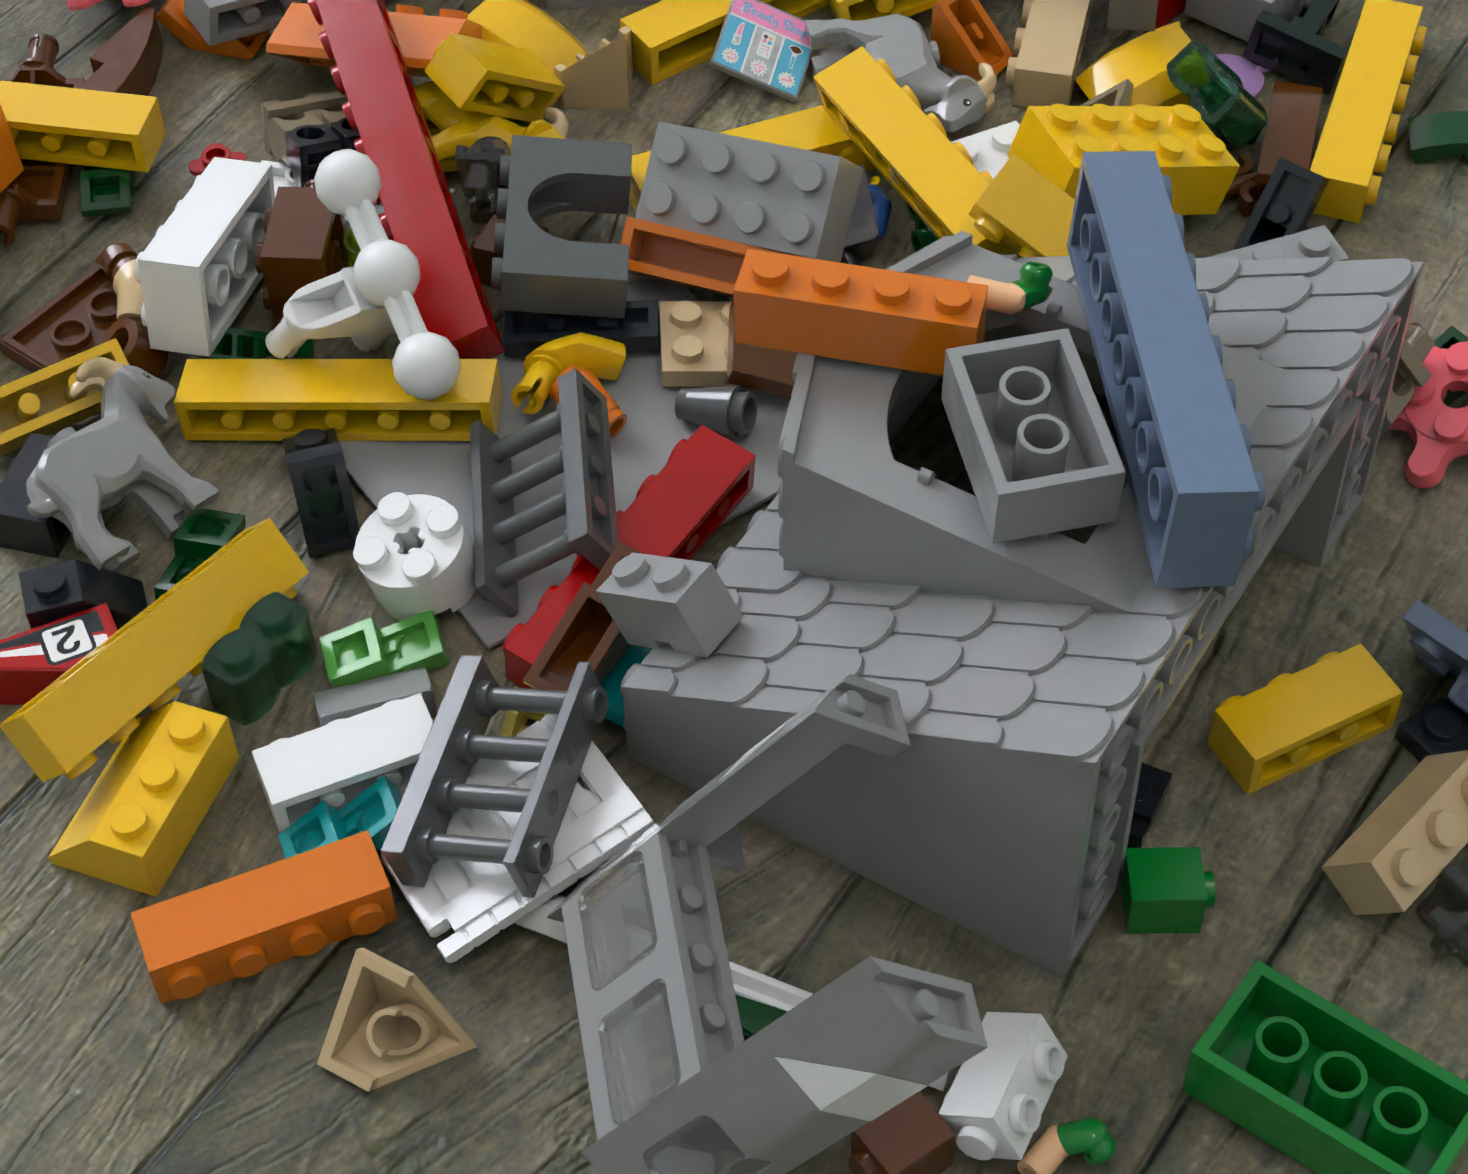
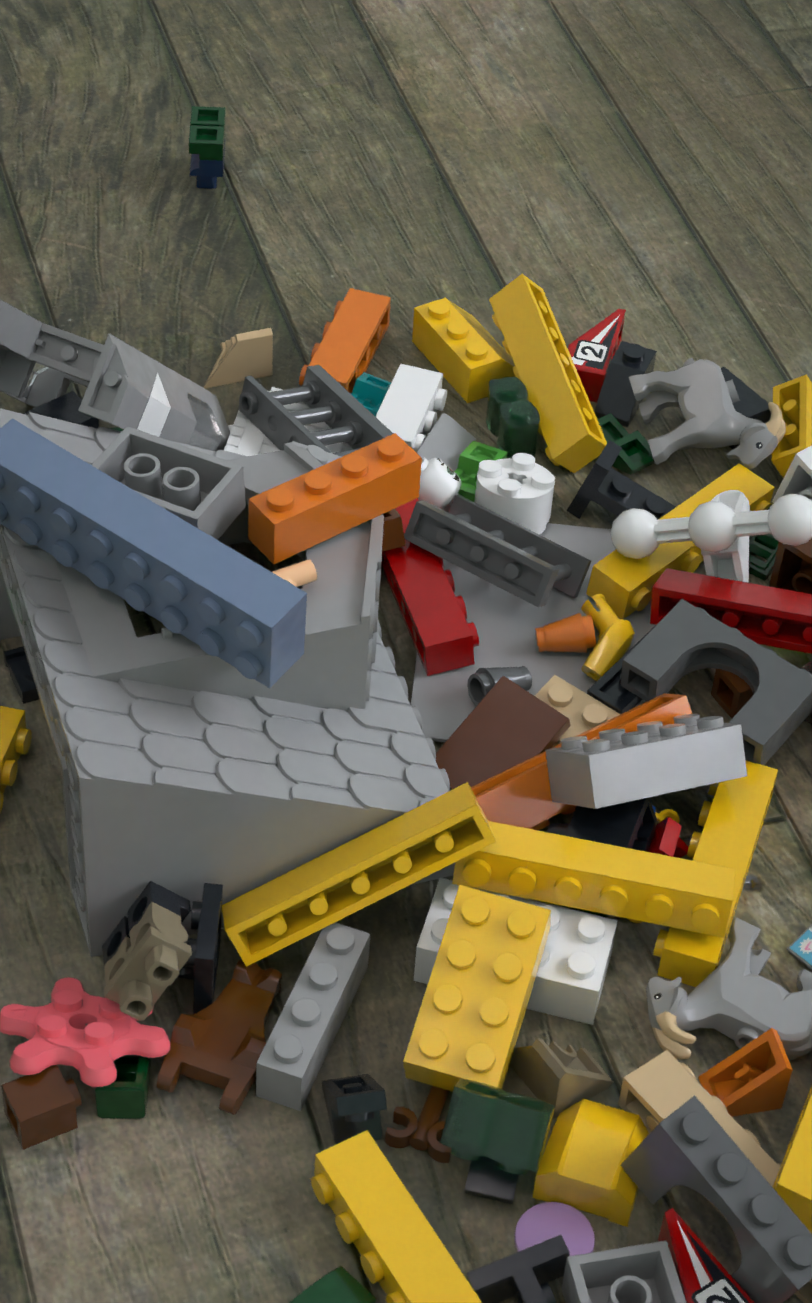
camera: 125 degrees right, 5 degrees down
reddish brown slope [1255,81,1323,184] -> none
none -> white head [418,457,462,513]

